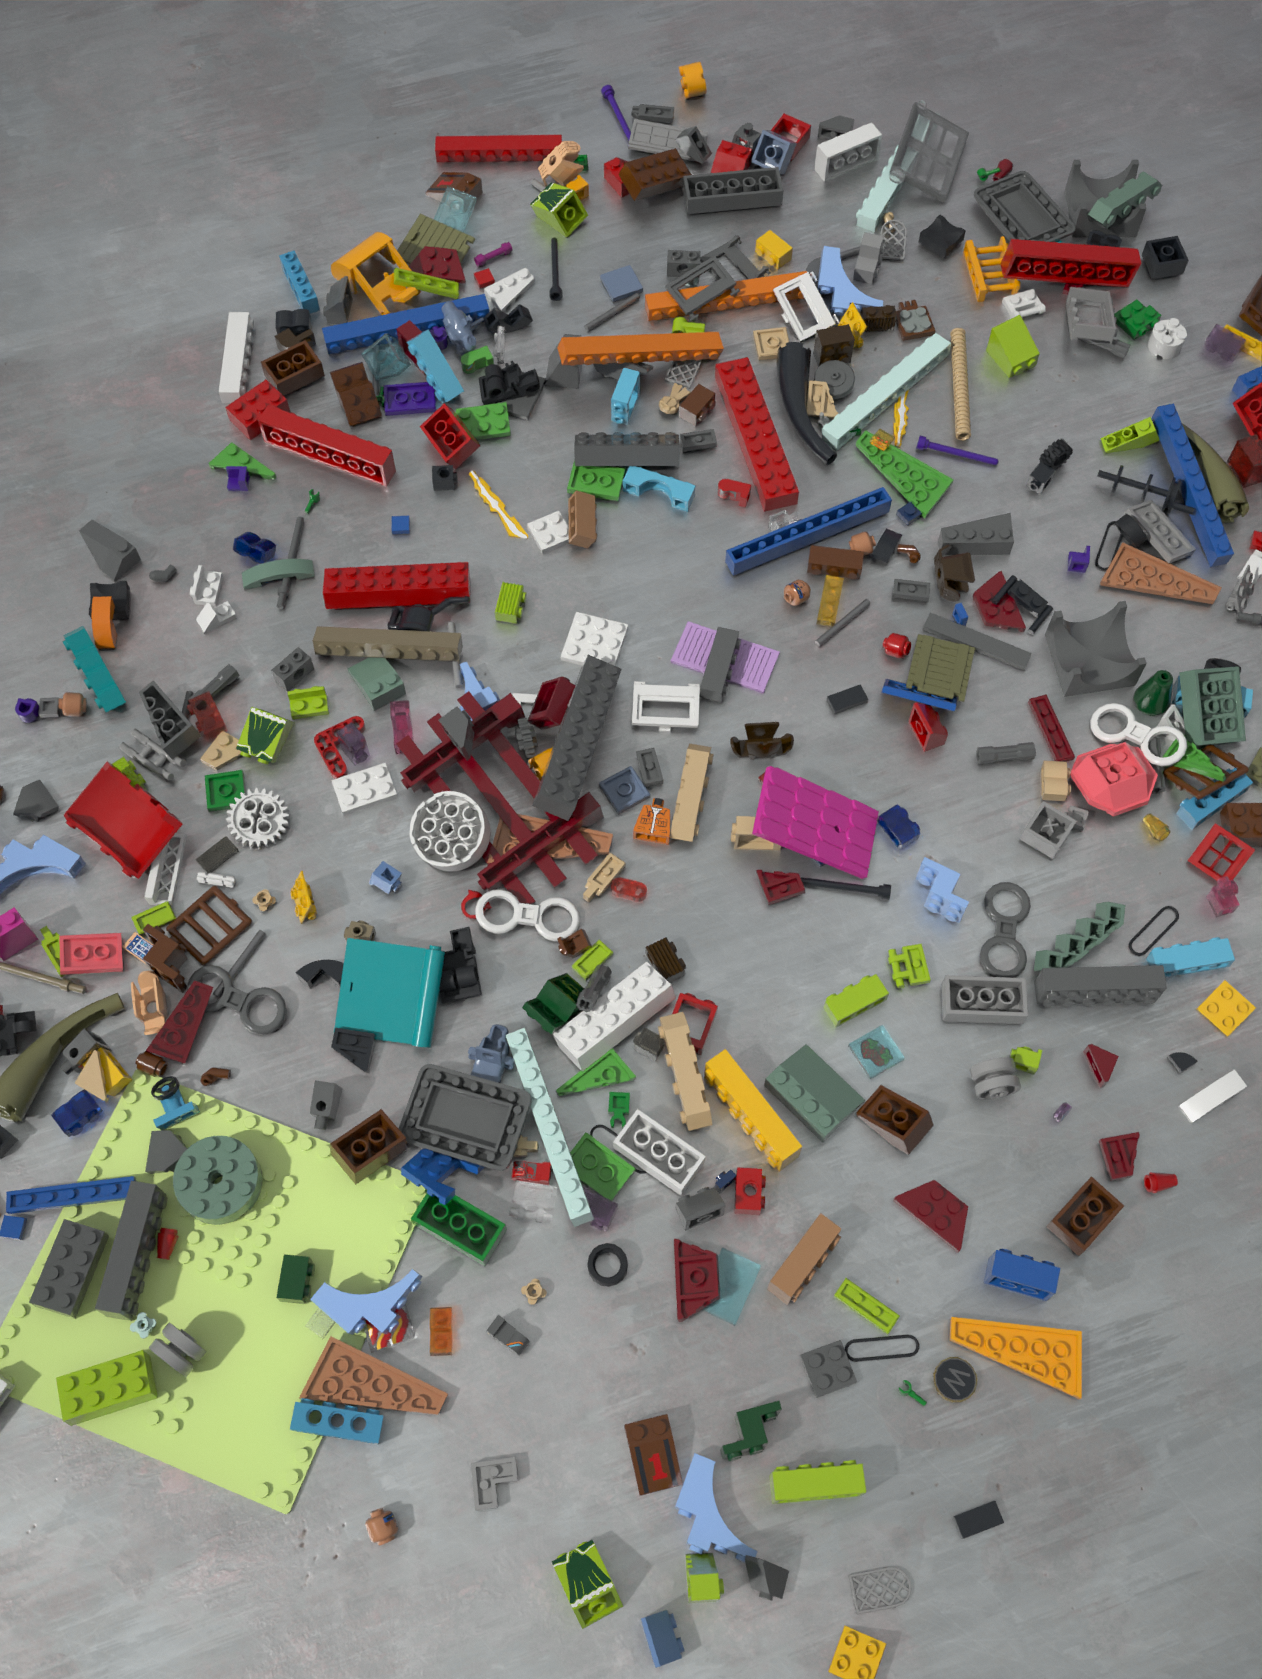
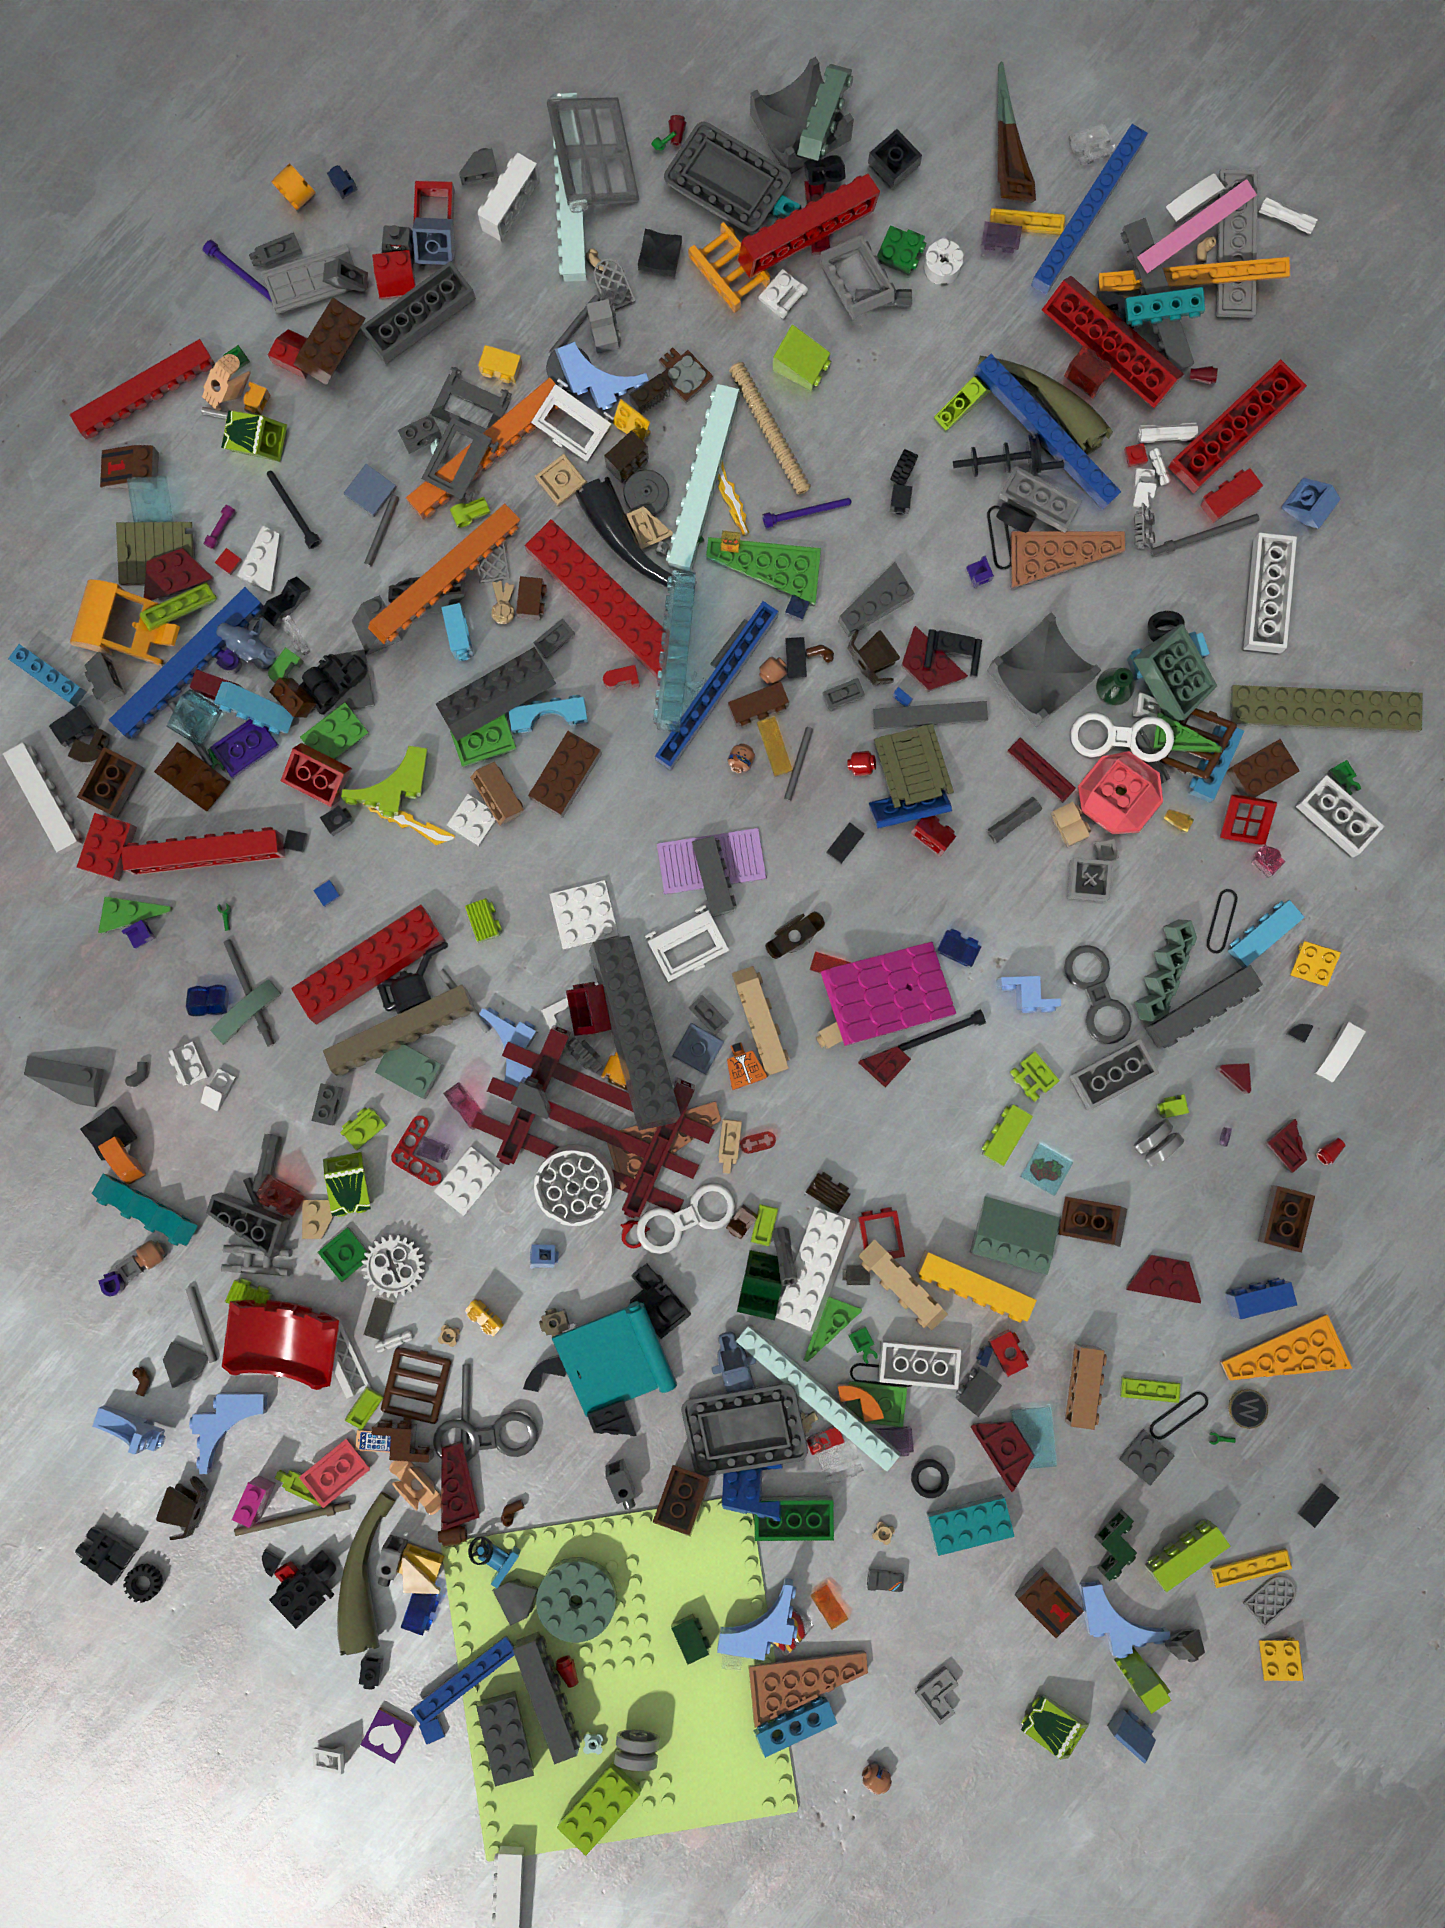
camera: 30 degrees left, 20 degrees up
none -> light grey bar [185,1287,217,1363]
none -> reddish brown brick [269,677,317,718]
none -> black tile [283,830,307,853]
none -> dark blue brick [327,165,358,199]
none -> lime arch [341,746,428,818]
none -> reddish brown brick [528,731,602,818]
none -> clear light blue brick [653,570,696,732]
none -> orange brick [837,1384,884,1422]
none -> teal brick [927,1494,1015,1556]
none -> yellow tile [1210,1548,1292,1588]

